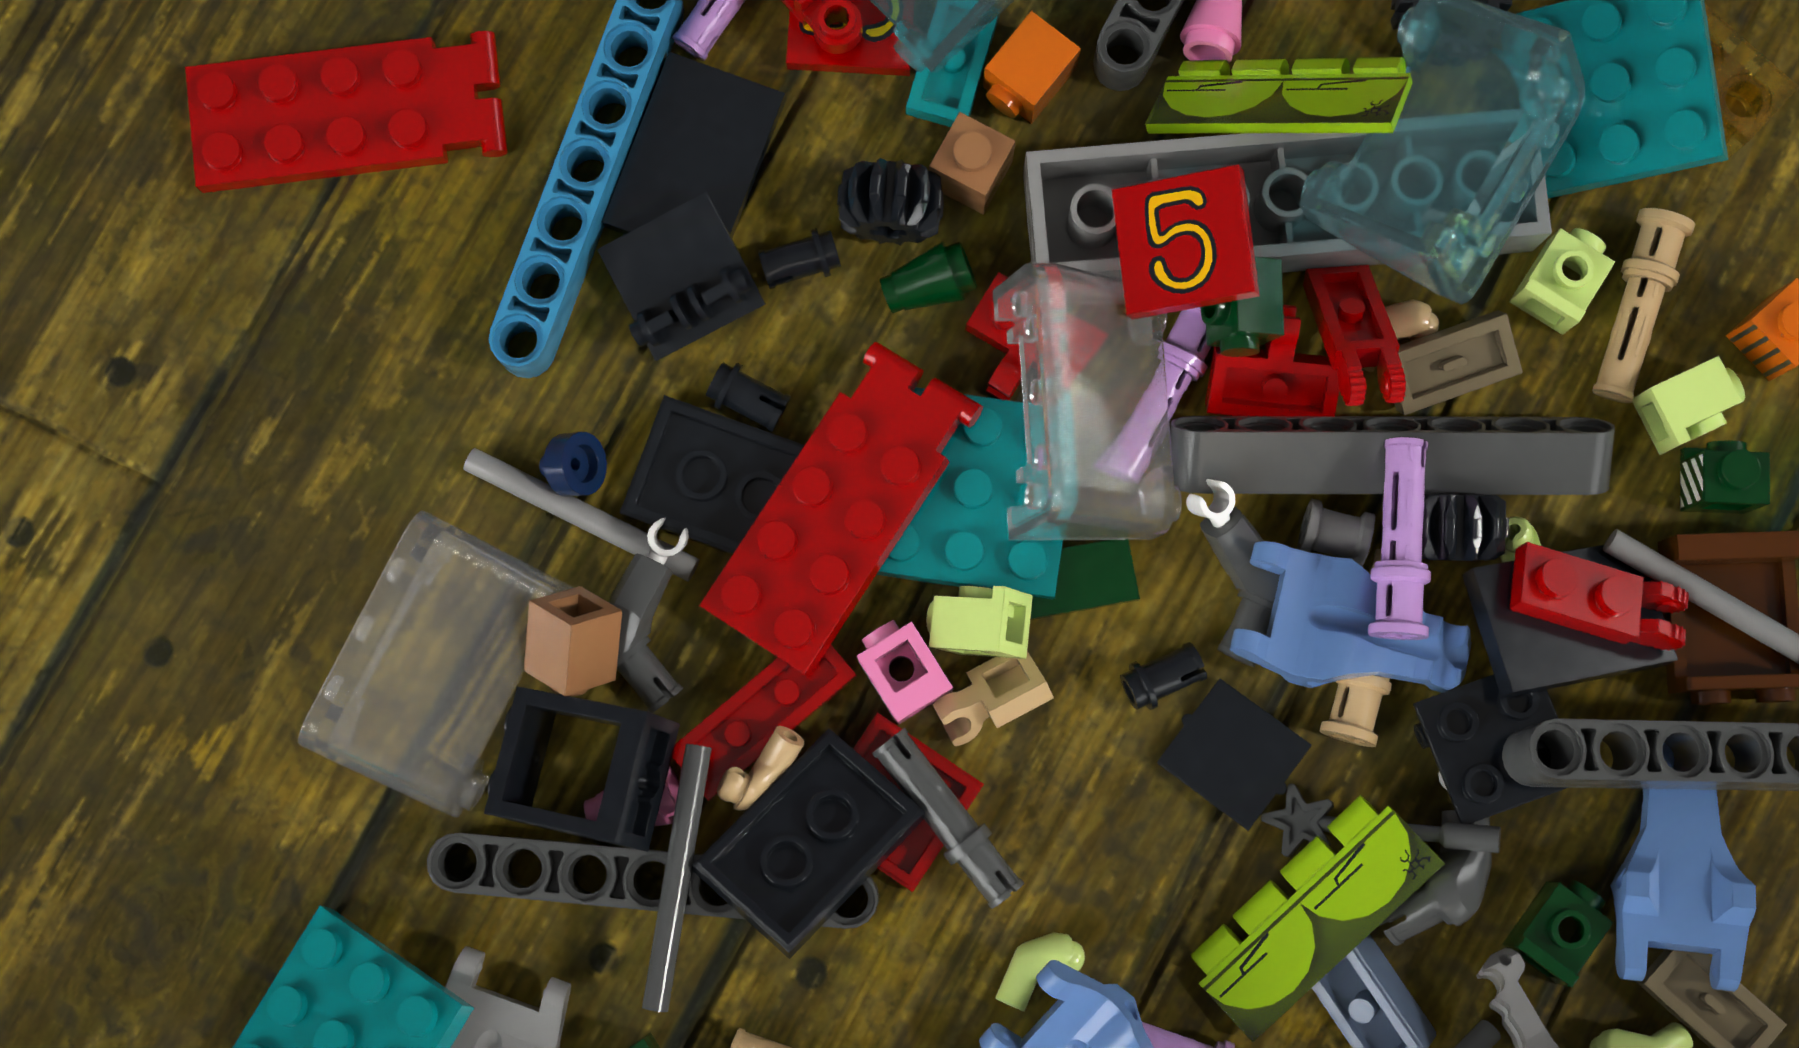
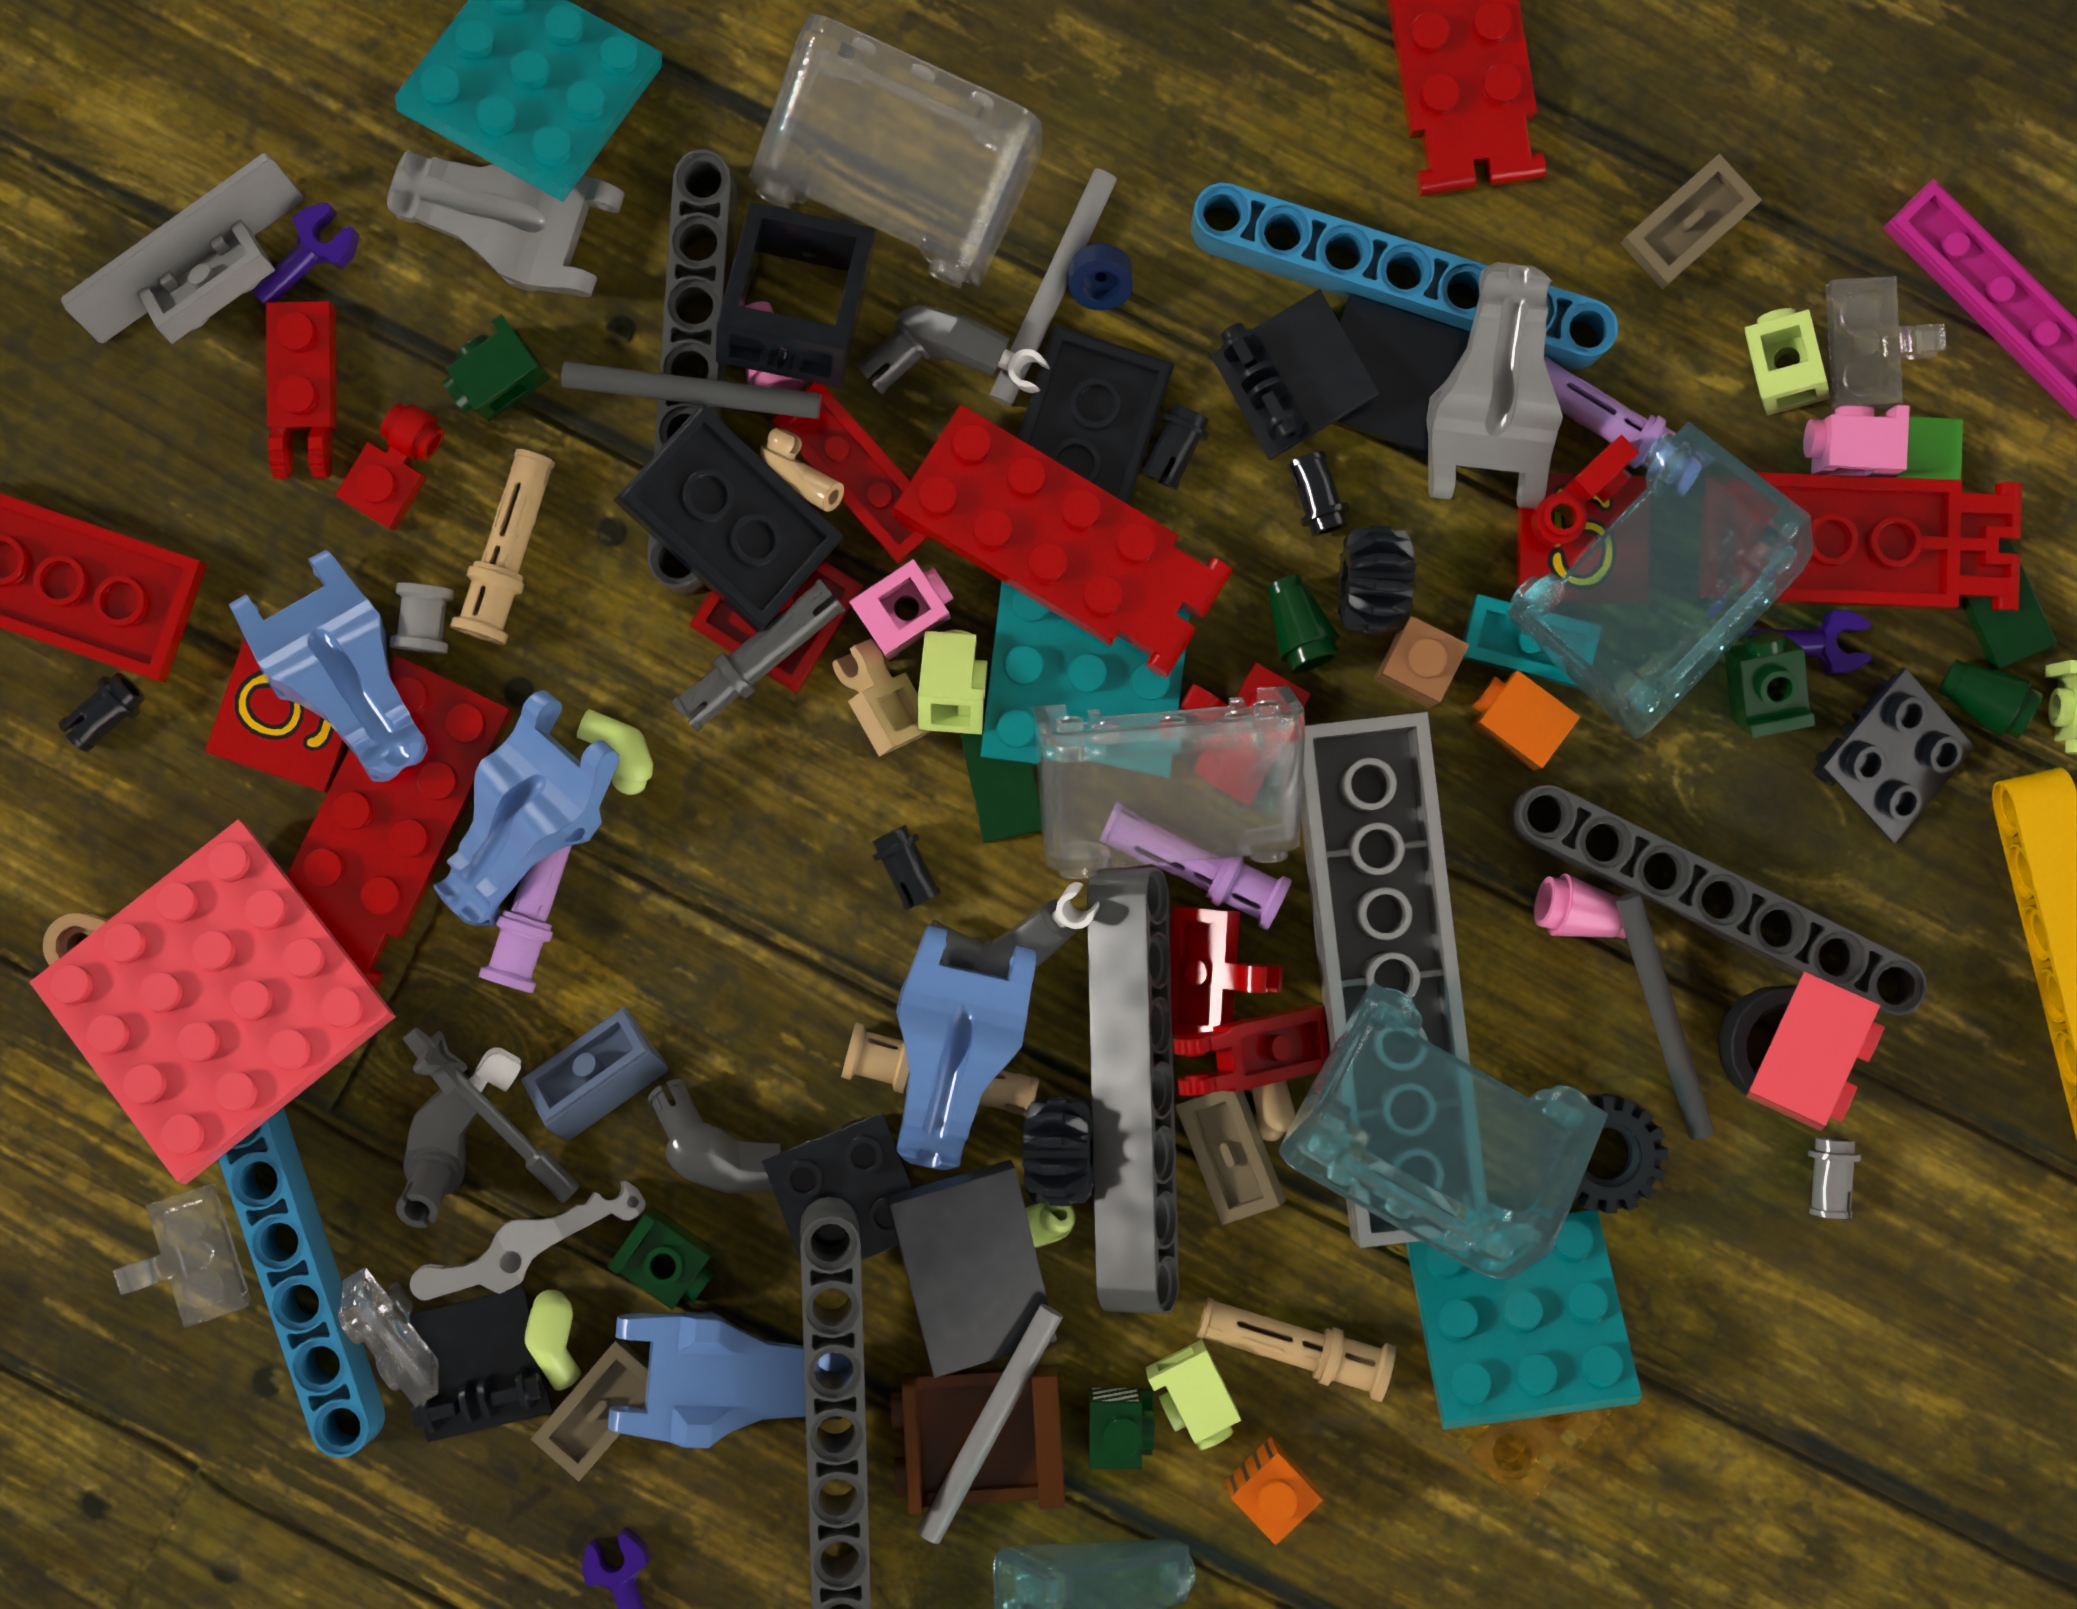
camera: 90 degrees right, 5 degrees up
medium nougat brick [524,586,622,697] -> none
red tile [1112,164,1260,320] -> none
lime windscreen [1145,57,1413,134] -> none
black piece [1157,678,1312,831] -> none
lime windscreen [1191,795,1445,1042] -> none
dark green brick [1201,256,1284,357] -> none
dark grey piece [1261,784,1501,858] -> none
light grey bush [1297,498,1375,567] -> none
lavender pin [1368,437,1431,640] -> none
yellowish green brick [1509,228,1615,335] -> none
red hinge [1510,542,1689,651] -> none
none -> light grey animal [1426,262,1563,509]

